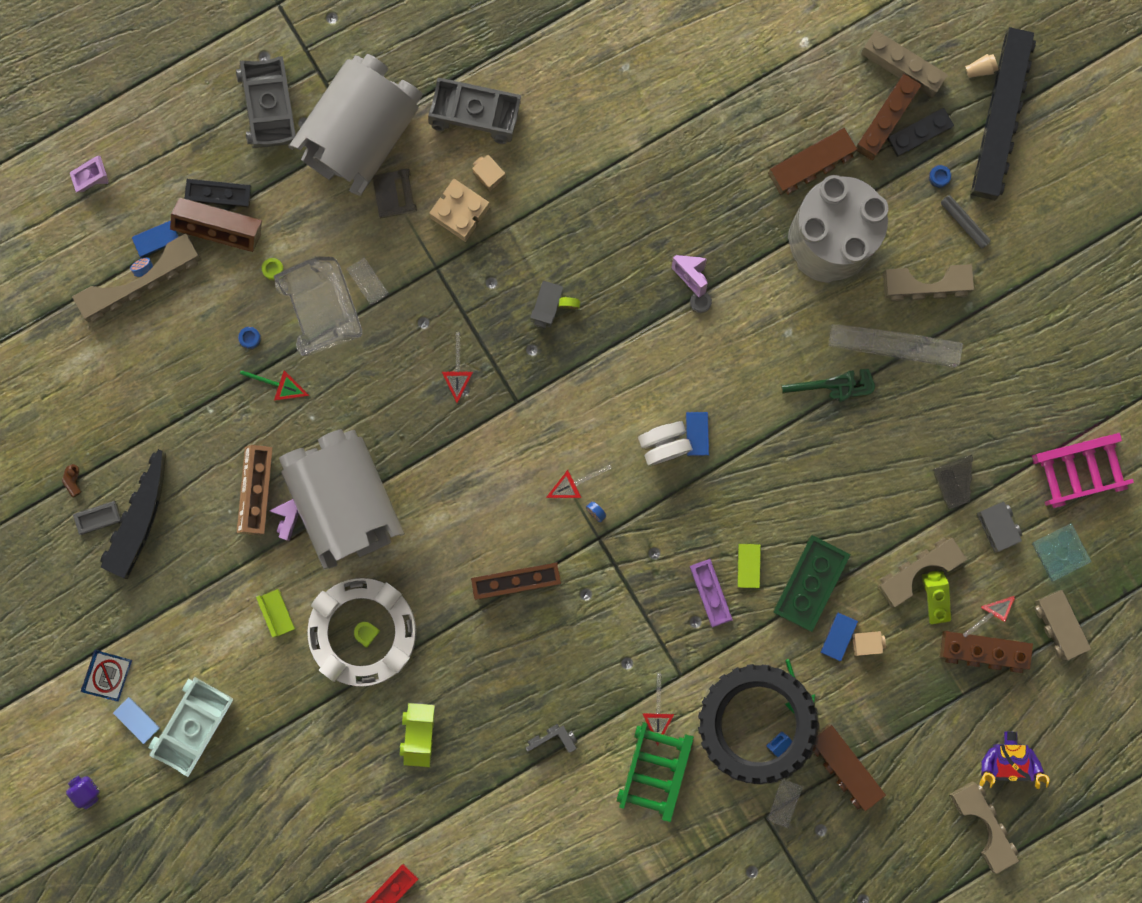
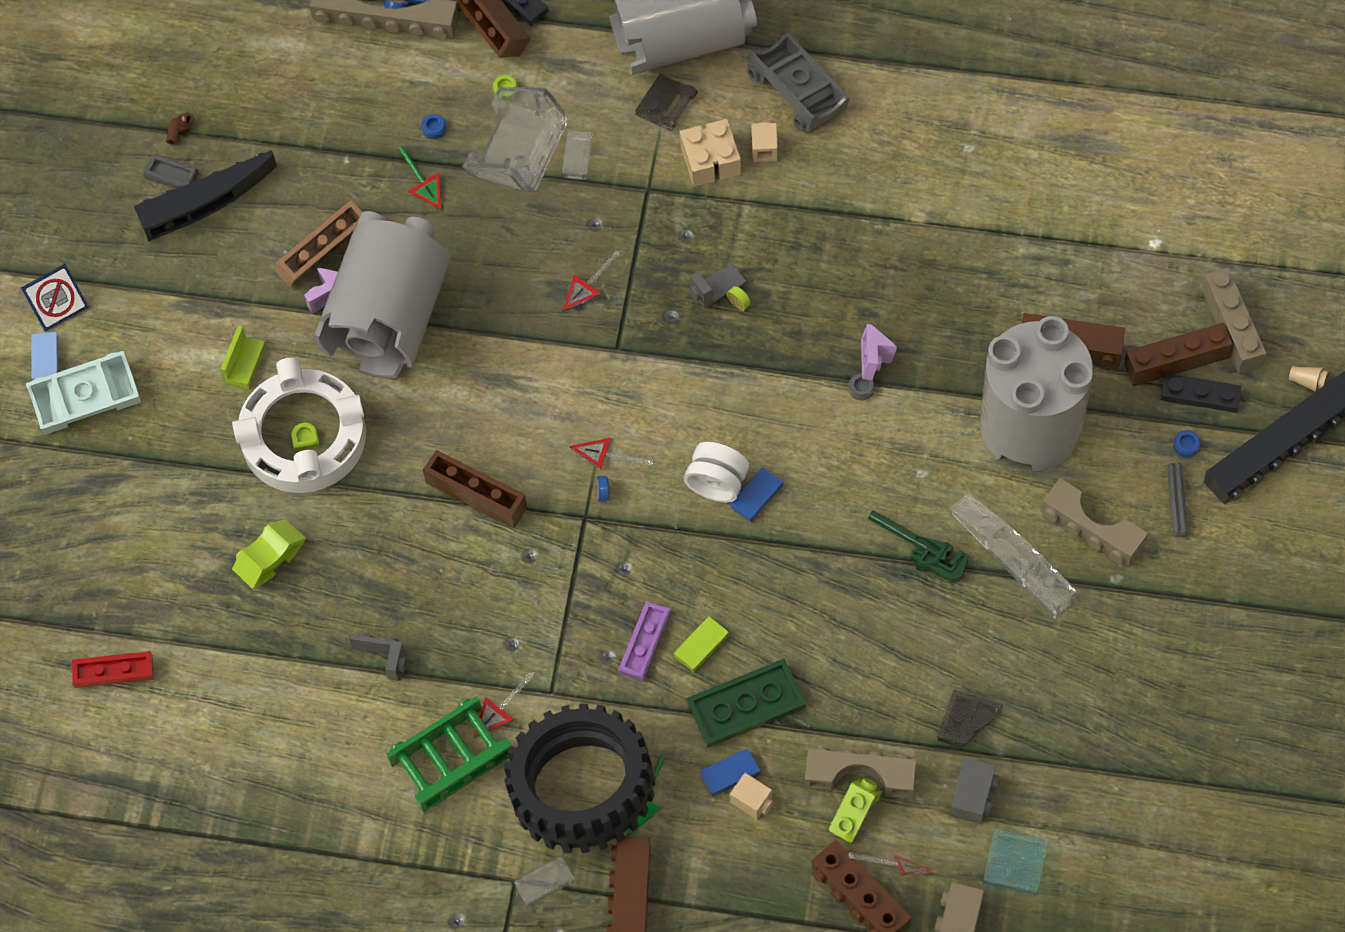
camera: 50 degrees right, 20 degrees down
dark pink fence [1032,433,1134,508] -> none

